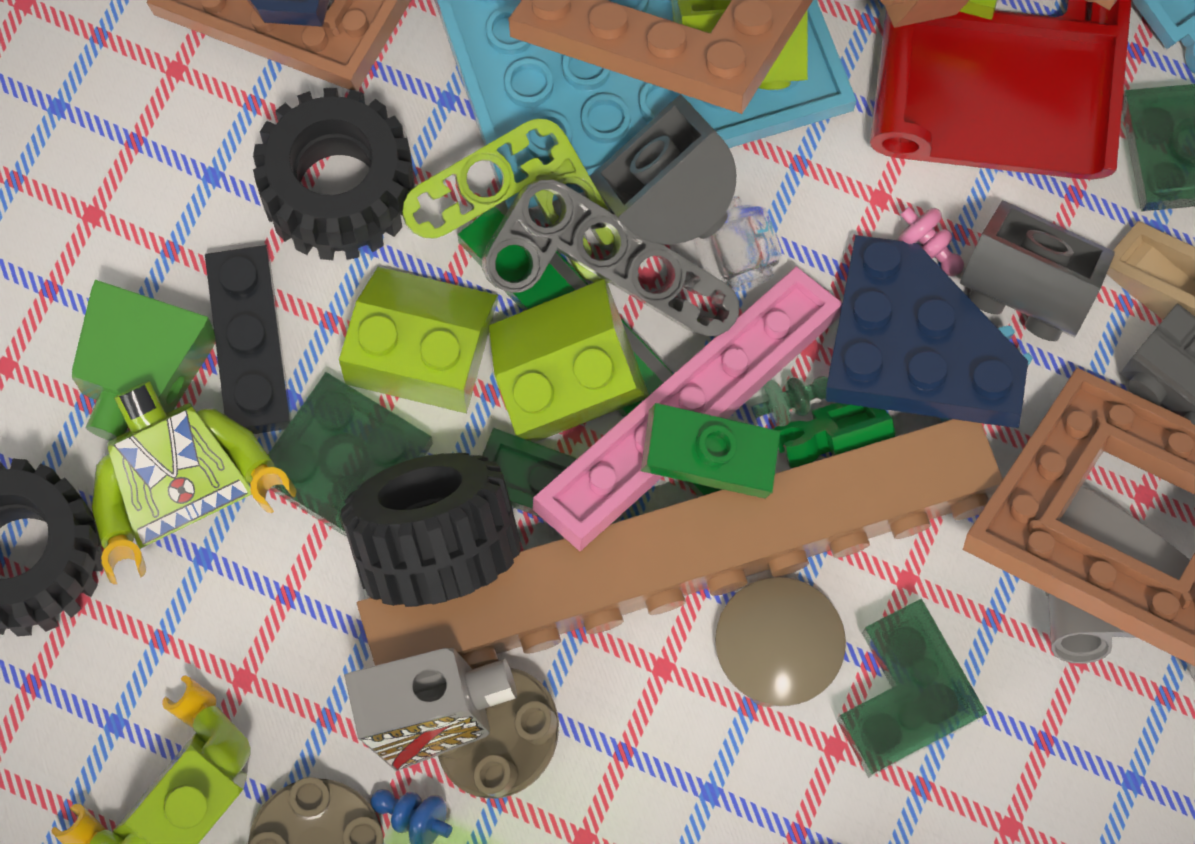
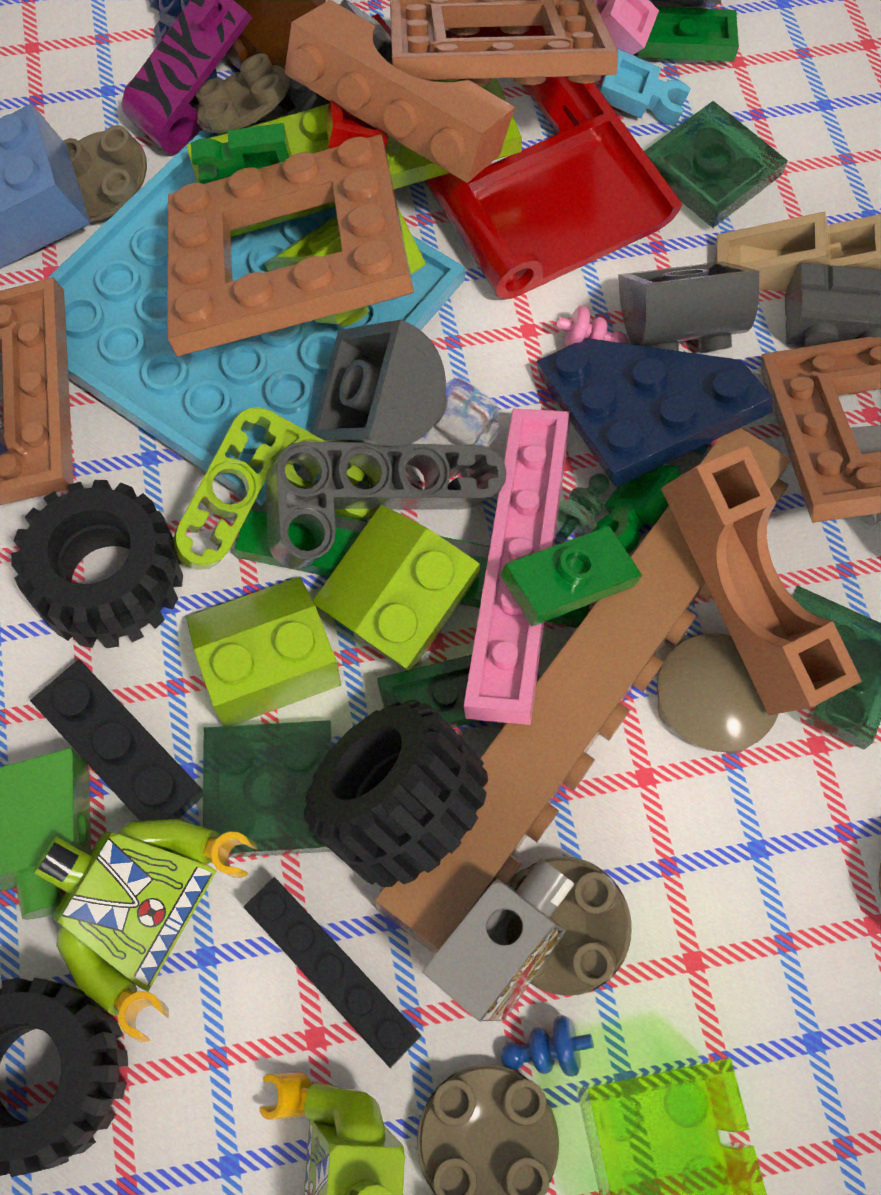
camera: 35 degrees left, 5 degrees down
none -> black piece [243,877,422,1069]
none -> nougat arch [661,444,862,715]

